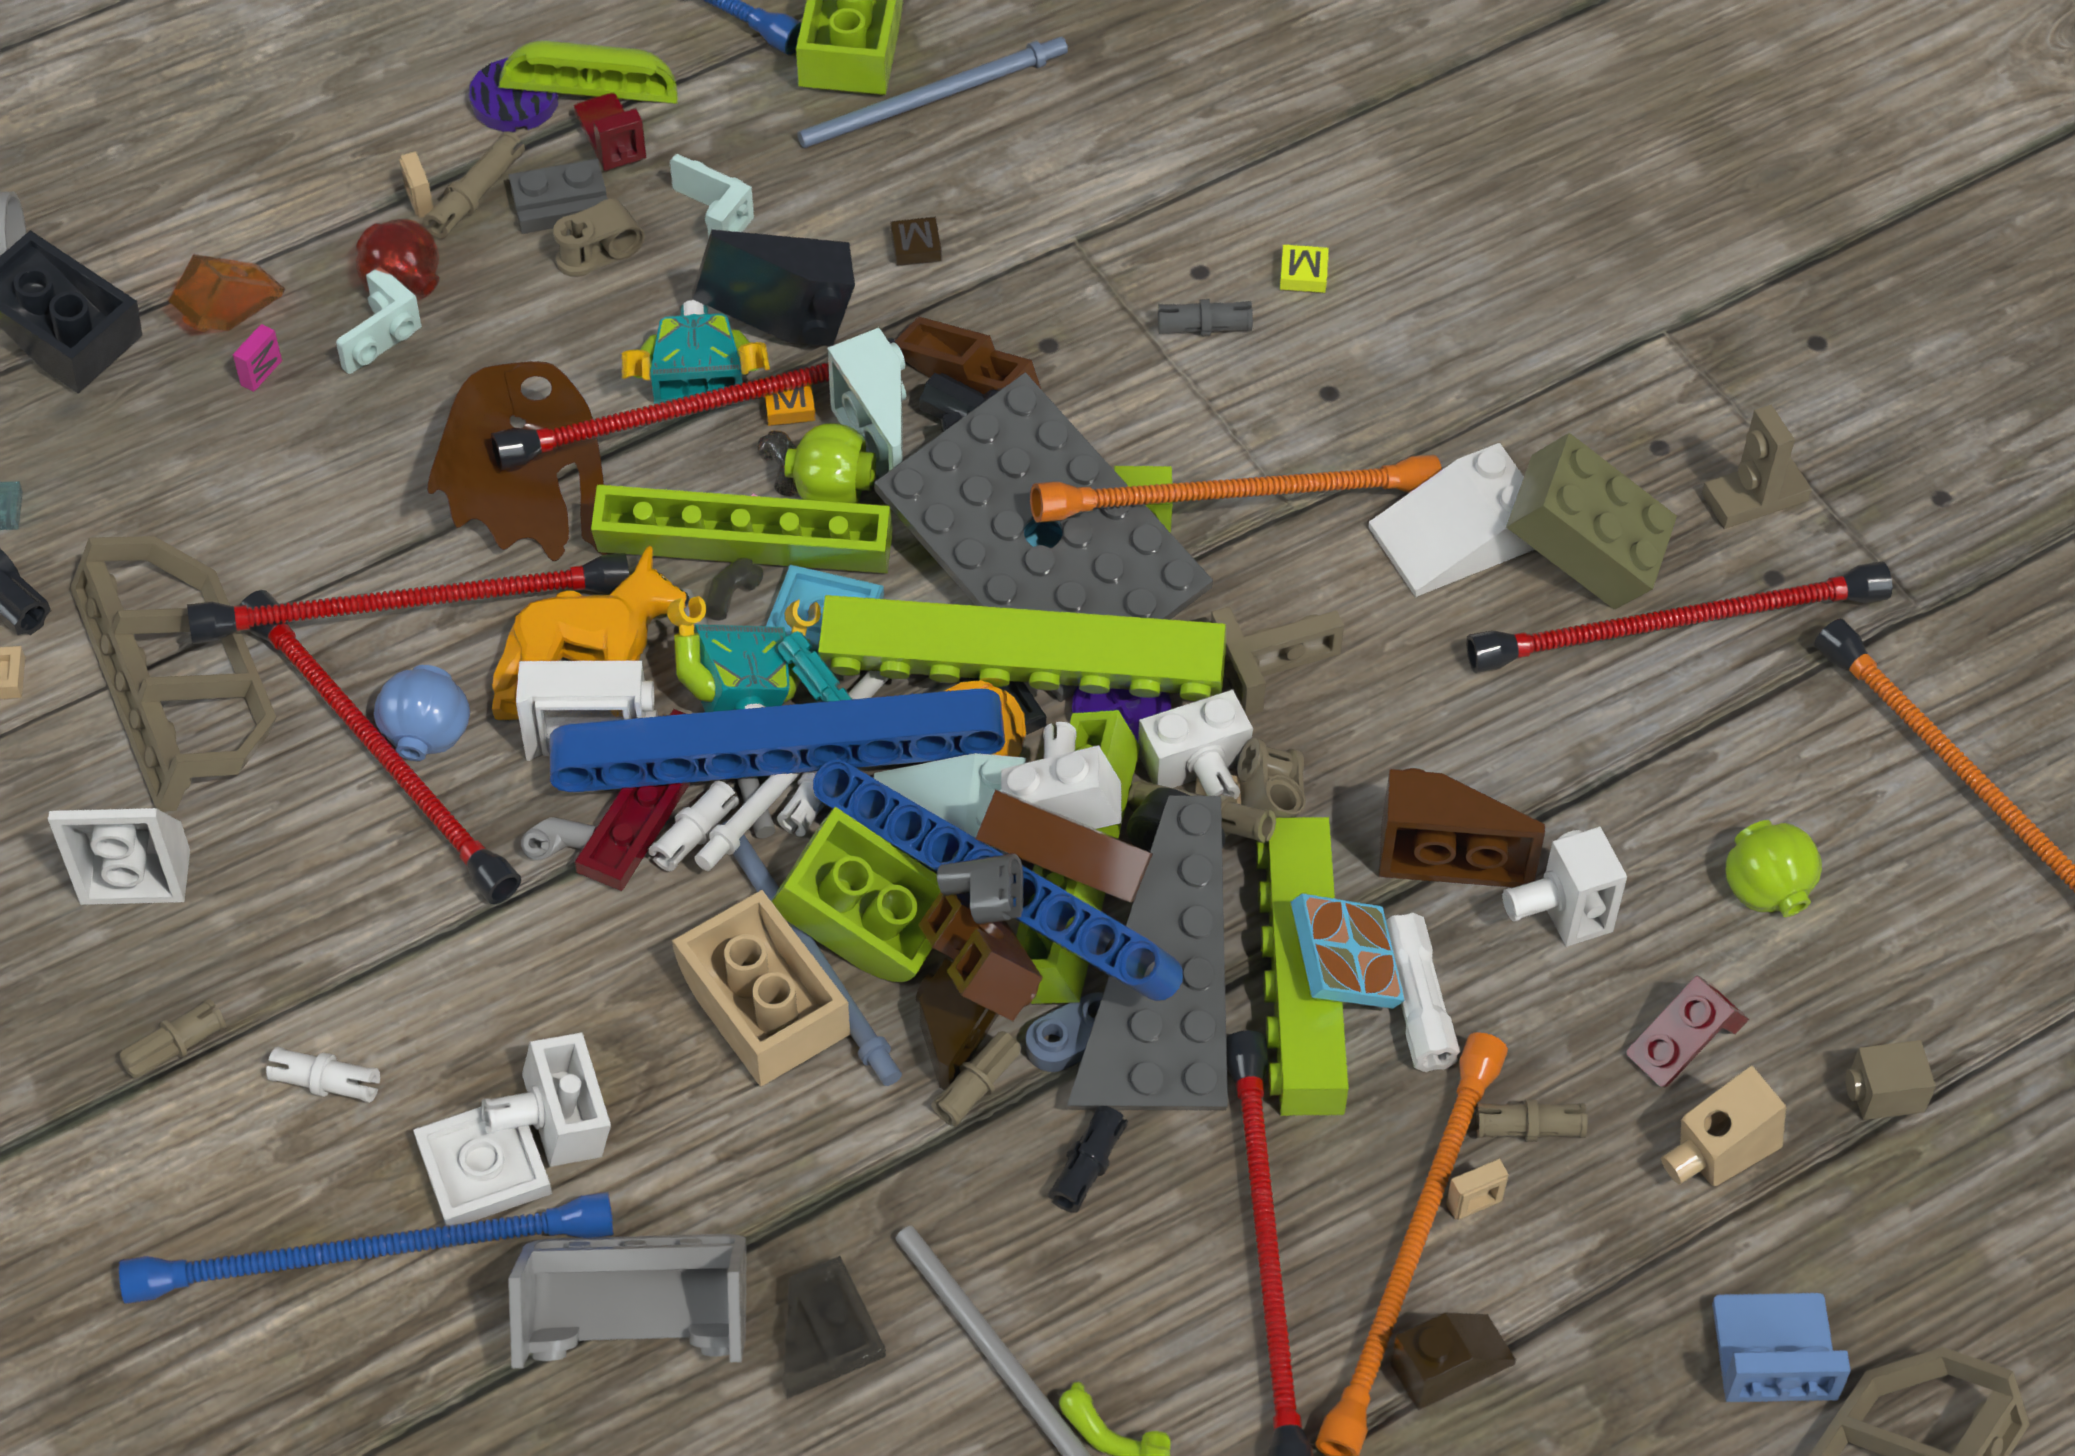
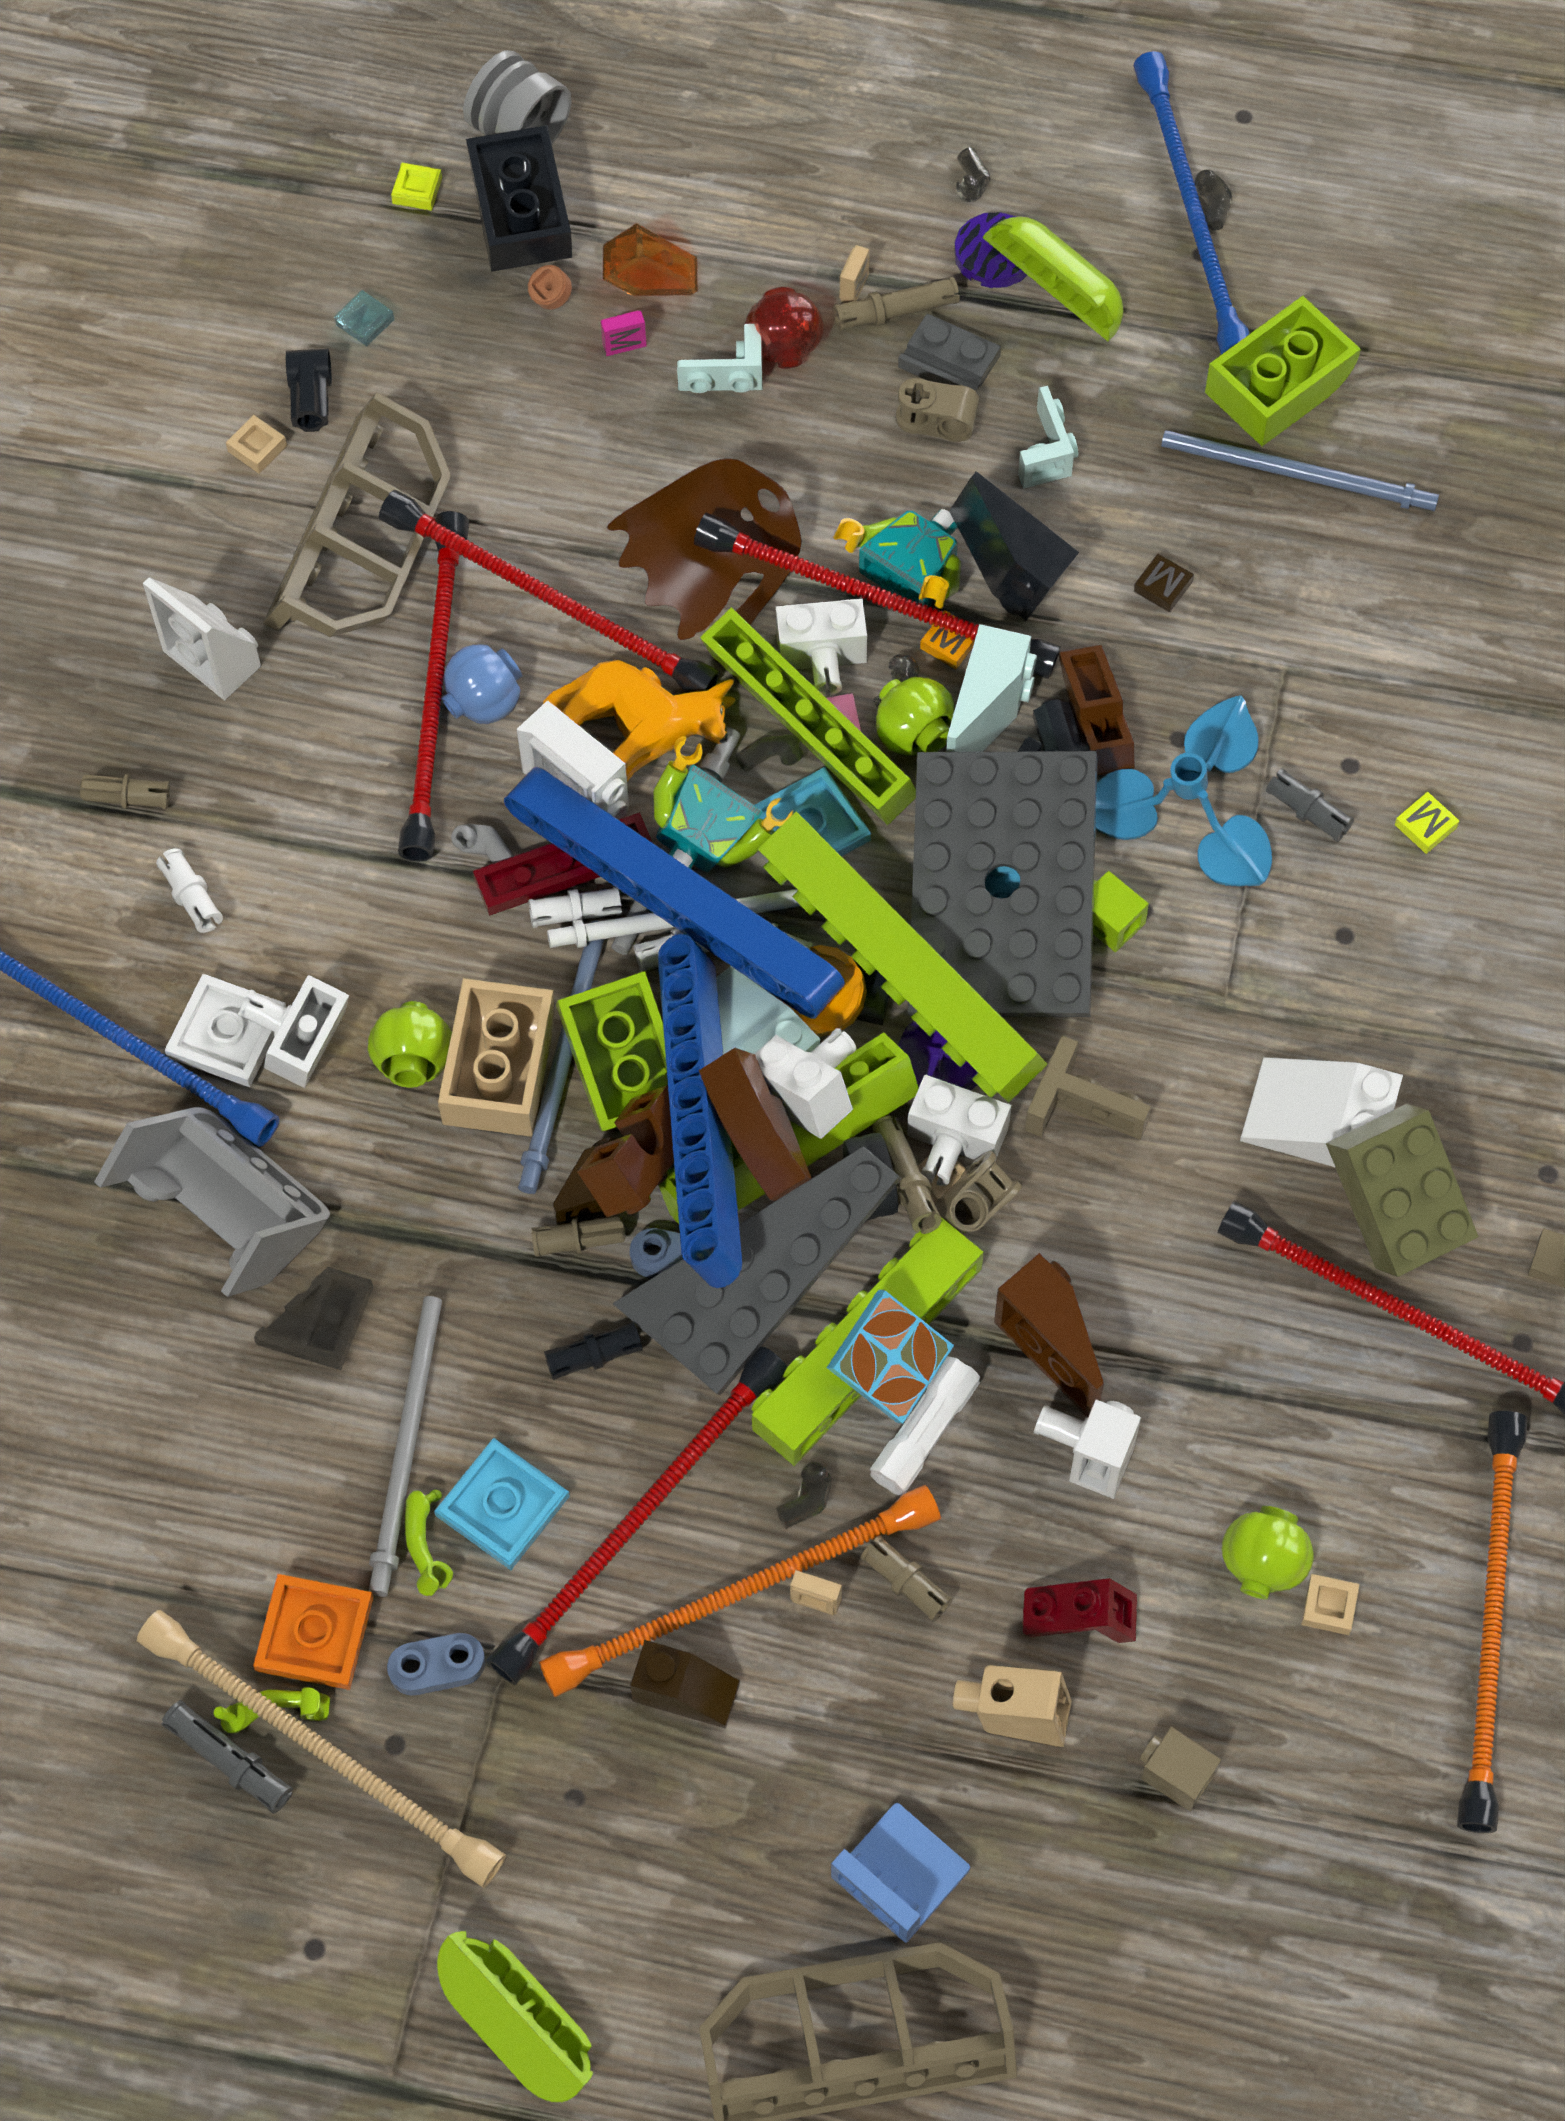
camera: 45 degrees right, 10 degrees up
dark red bracket [574,93,646,171] -> none
teal axle [778,631,852,702] -> none
dark grey piece [937,853,1023,924] -> none
orange hose [1030,455,1442,523] -> none
none -> lime plant [367,1001,452,1088]
none -> medium azure tile [434,1438,570,1570]
none -> nougat tile [528,265,572,310]
none -> white brick [776,599,867,696]
none -> clear smoke arm [776,1462,832,1529]
none -> clear smoke arm [956,147,991,203]
none -> dark azure plant [1096,695,1272,886]
none -> tan tile [1301,1574,1359,1635]

